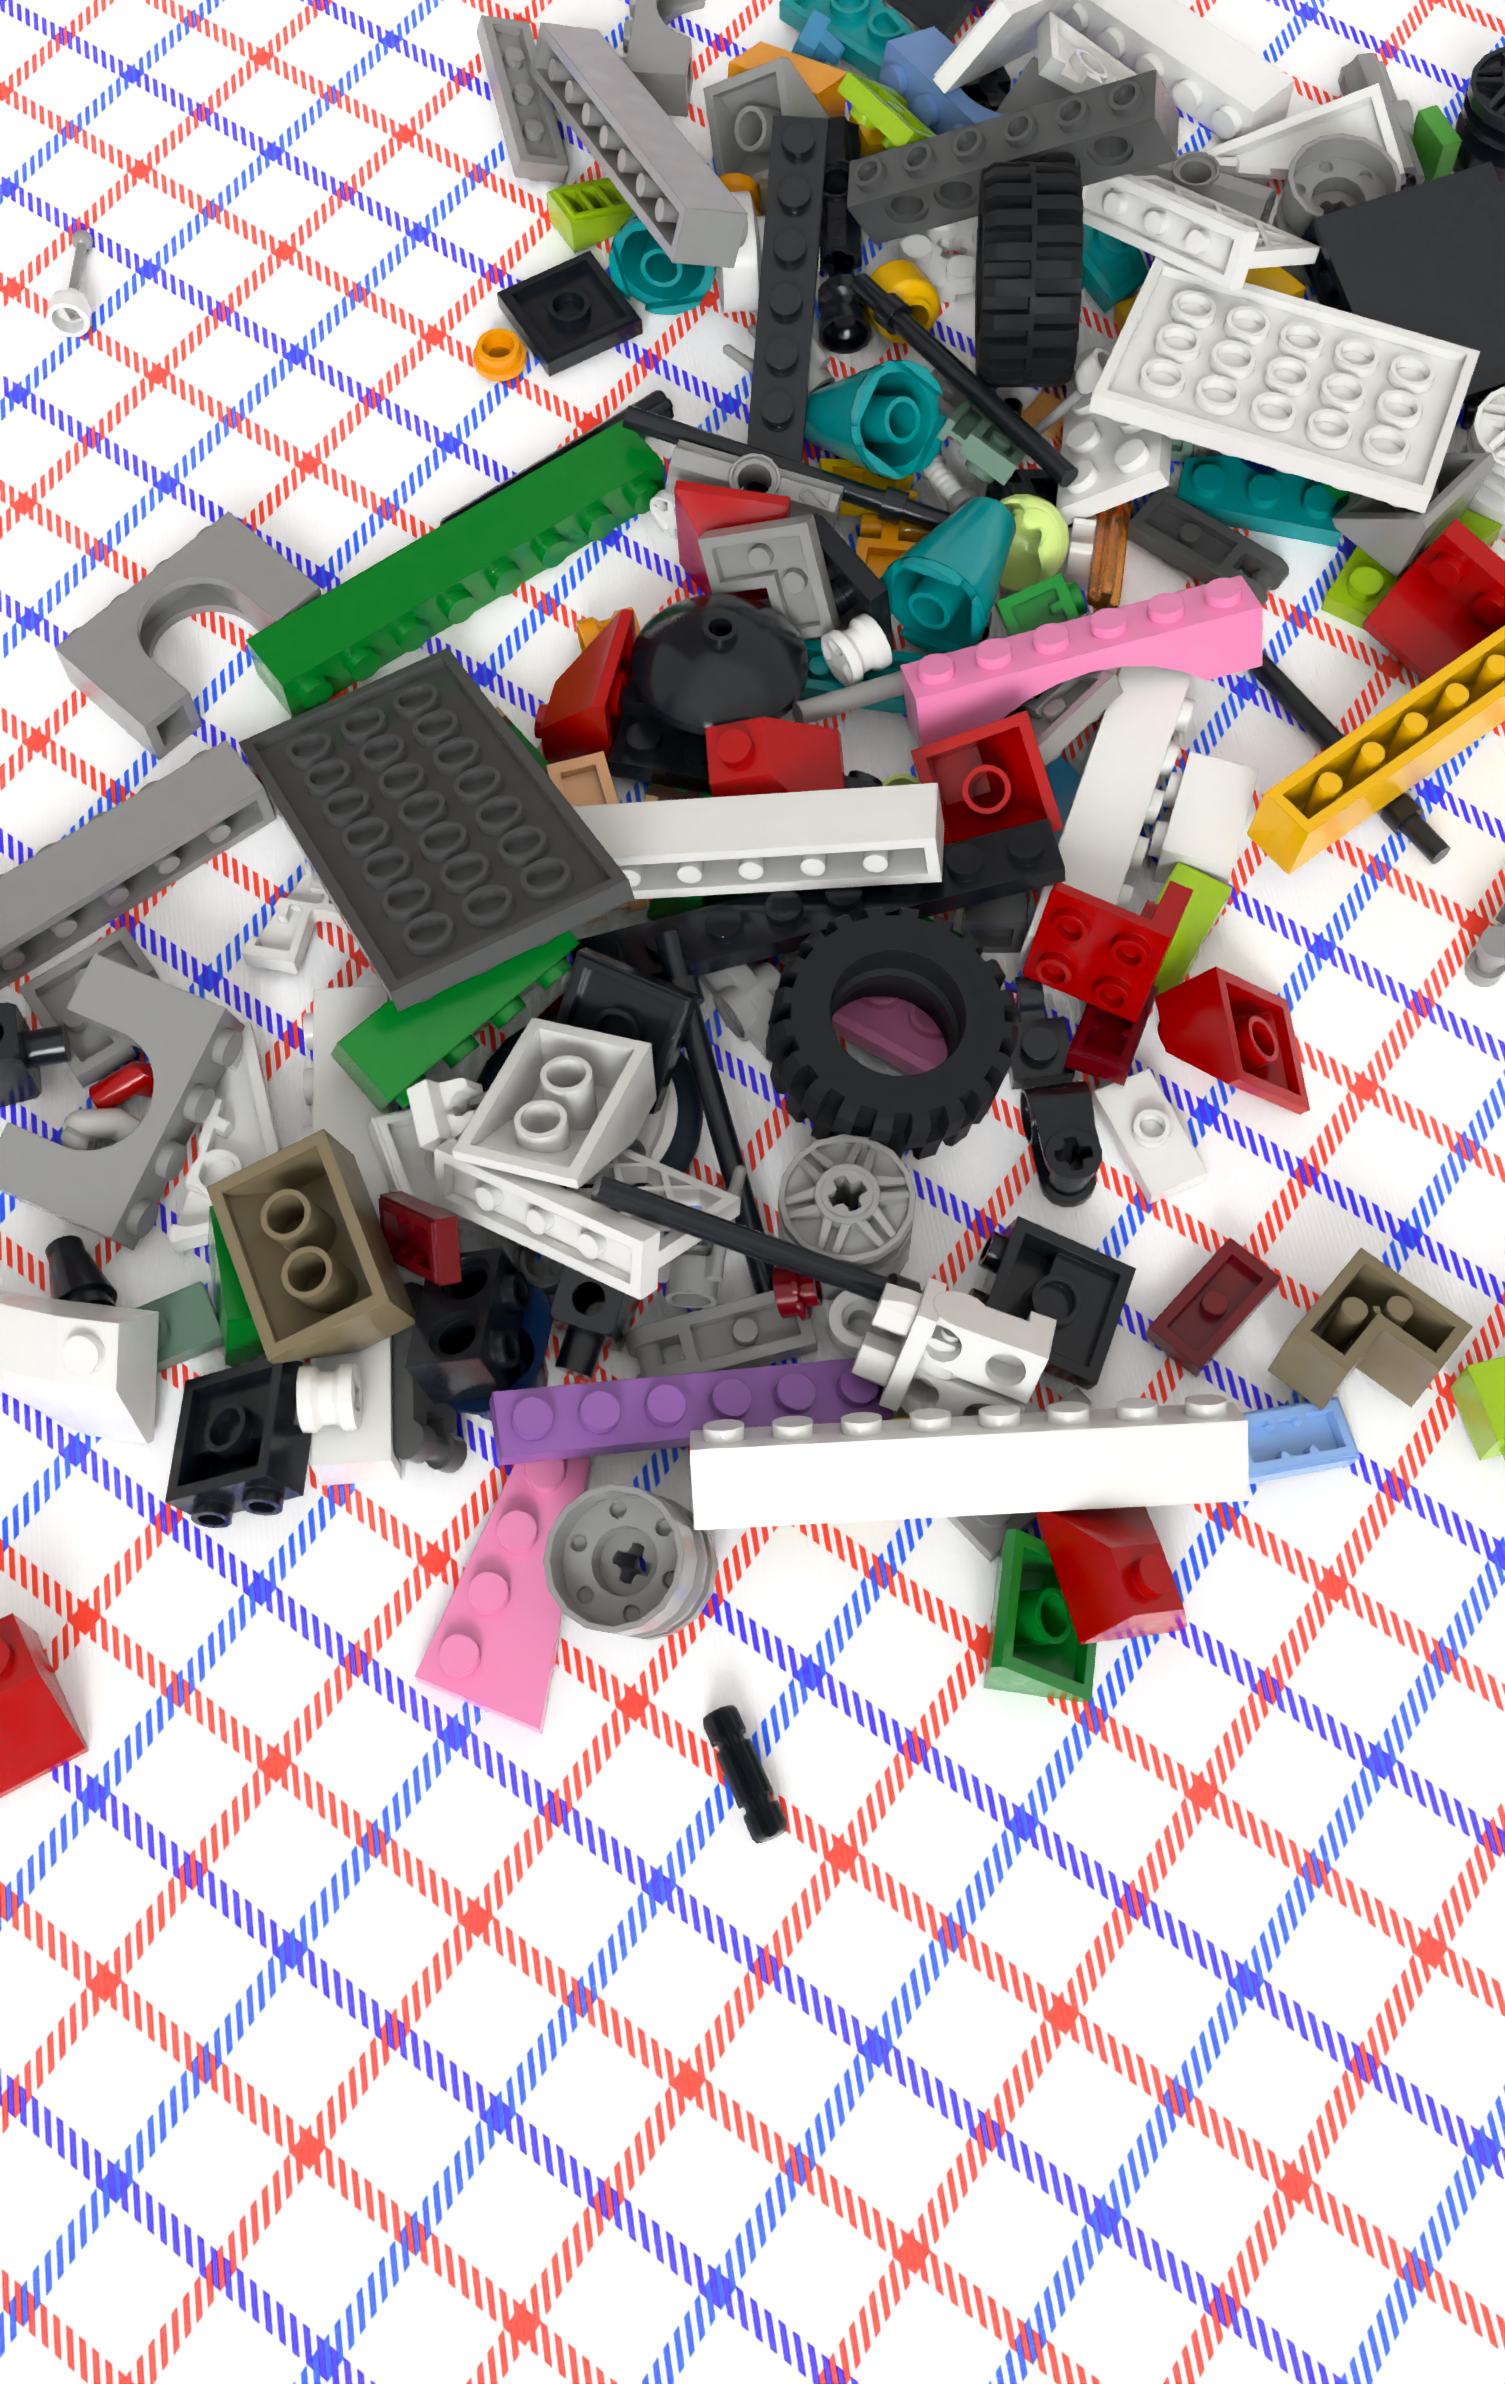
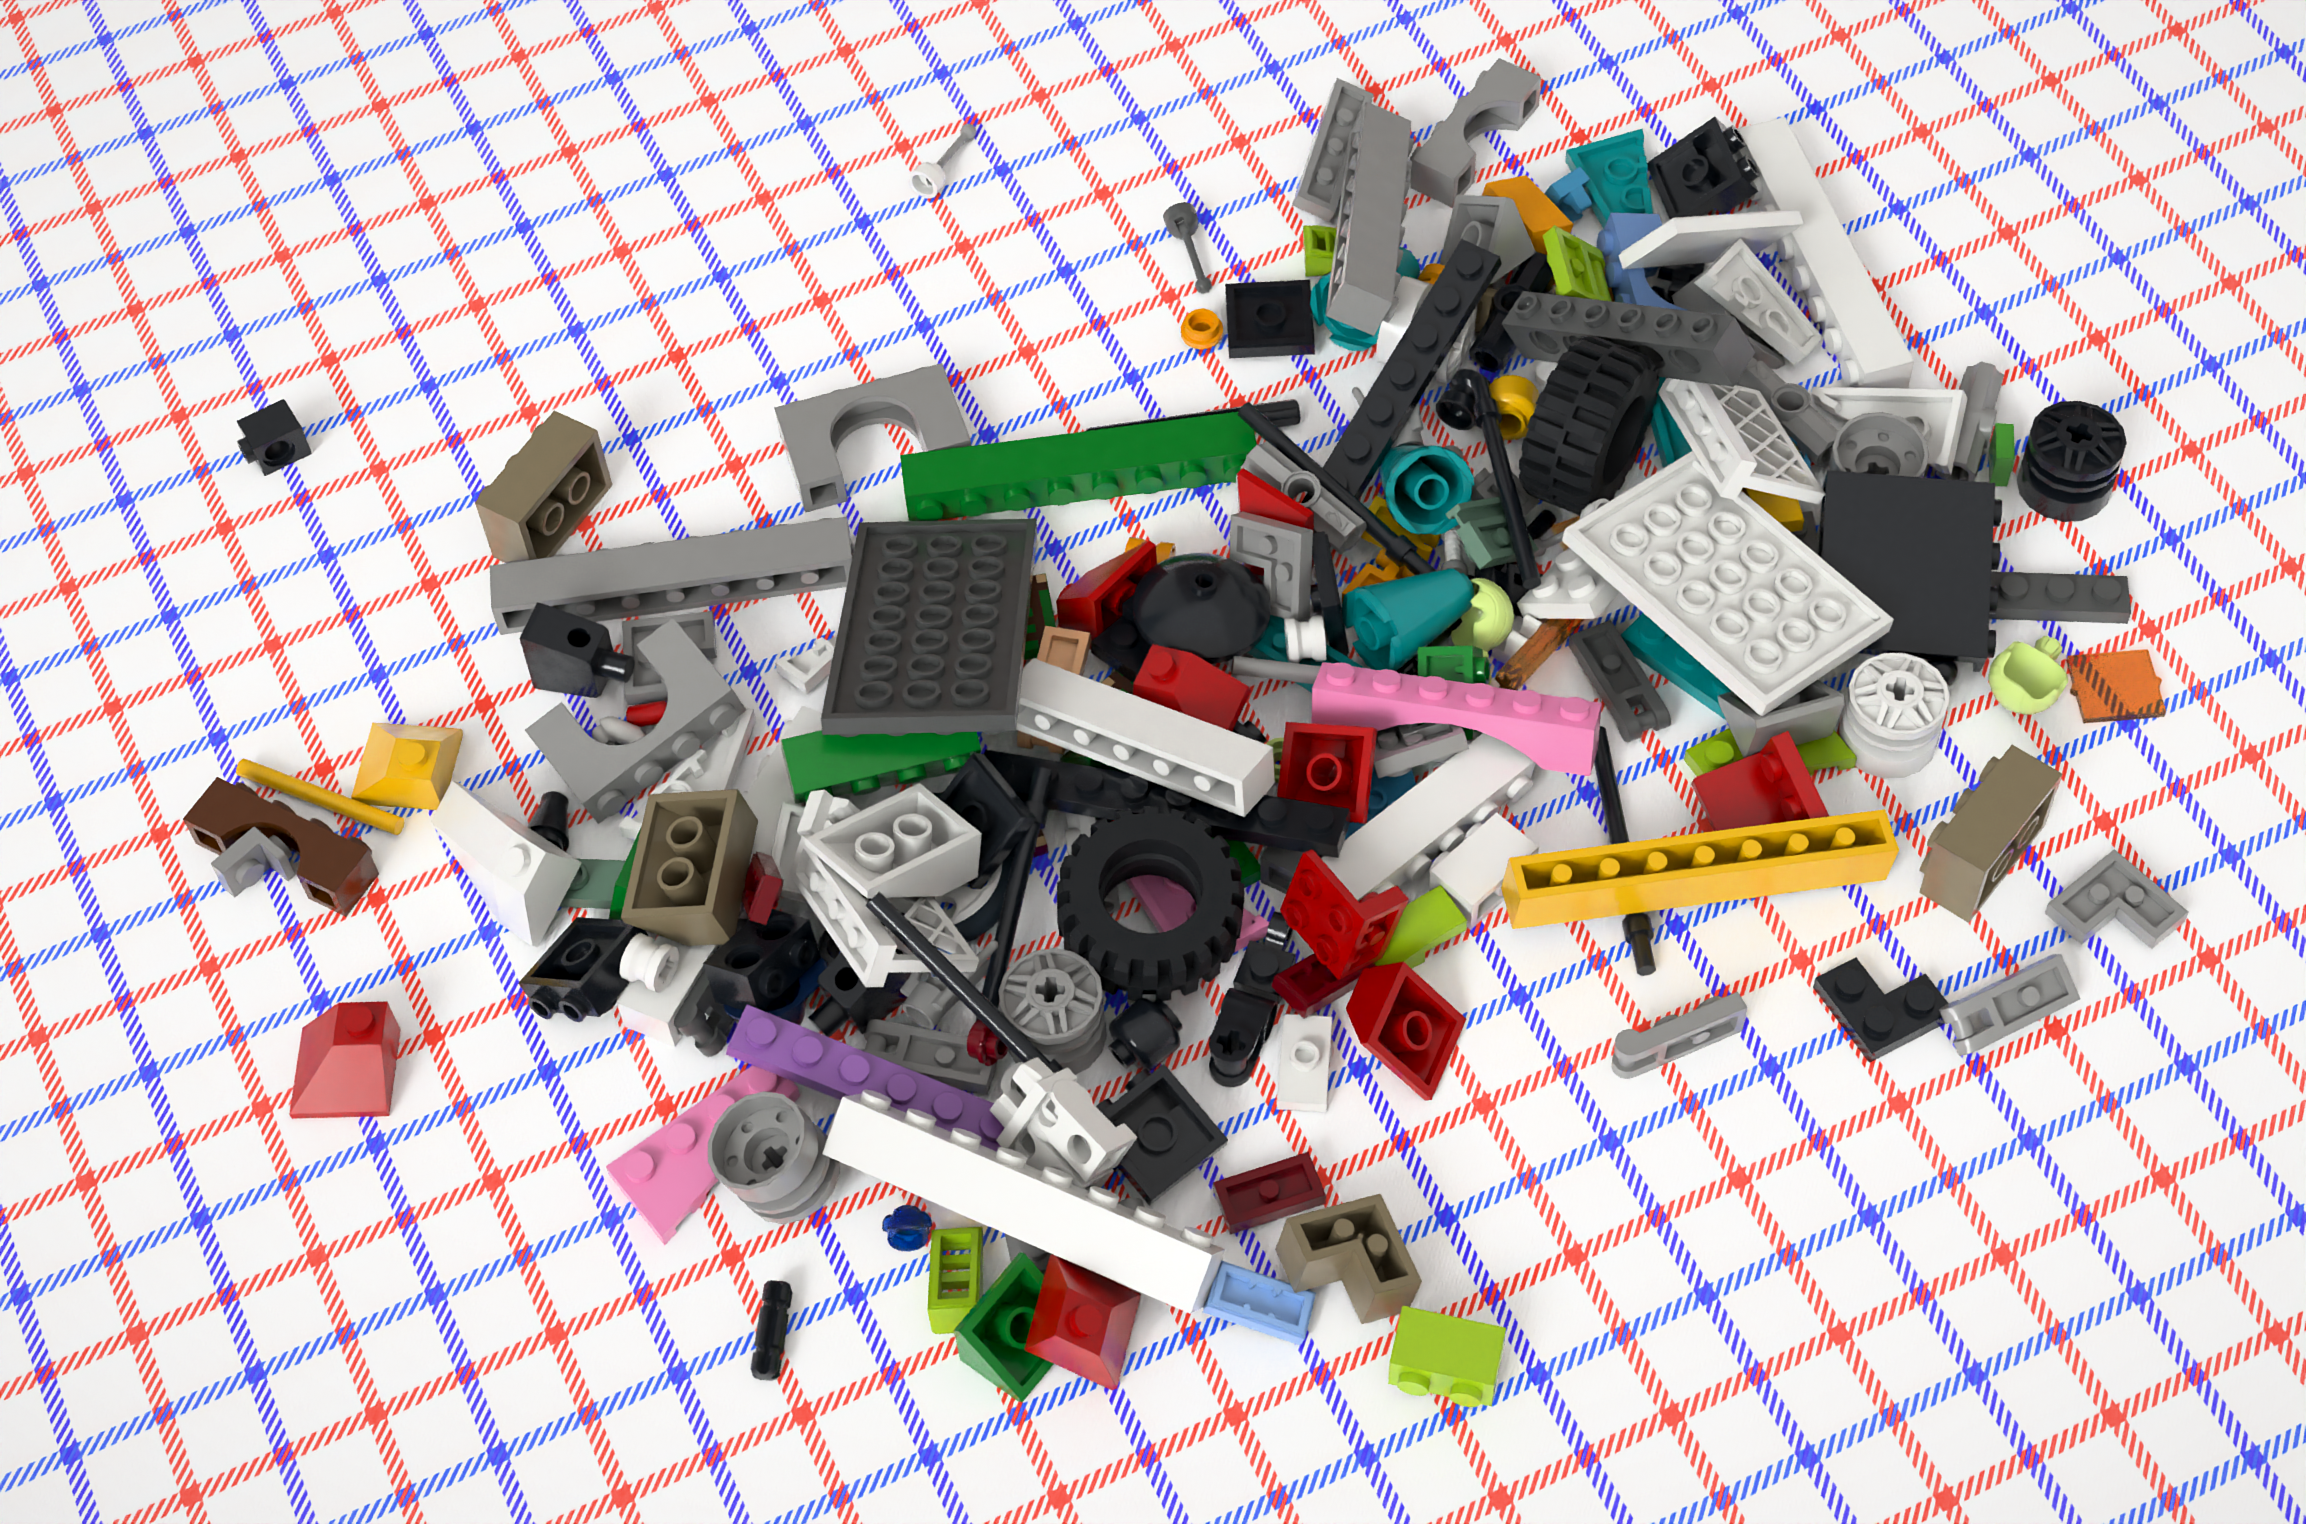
camera: 30 degrees right, 10 degrees down
none -> clear blue plate [882,1205,932,1252]
none -> lime slope [927,1226,984,1334]
none -> black head [1108,998,1183,1071]
none -> dark grey hinge [1163,202,1212,294]

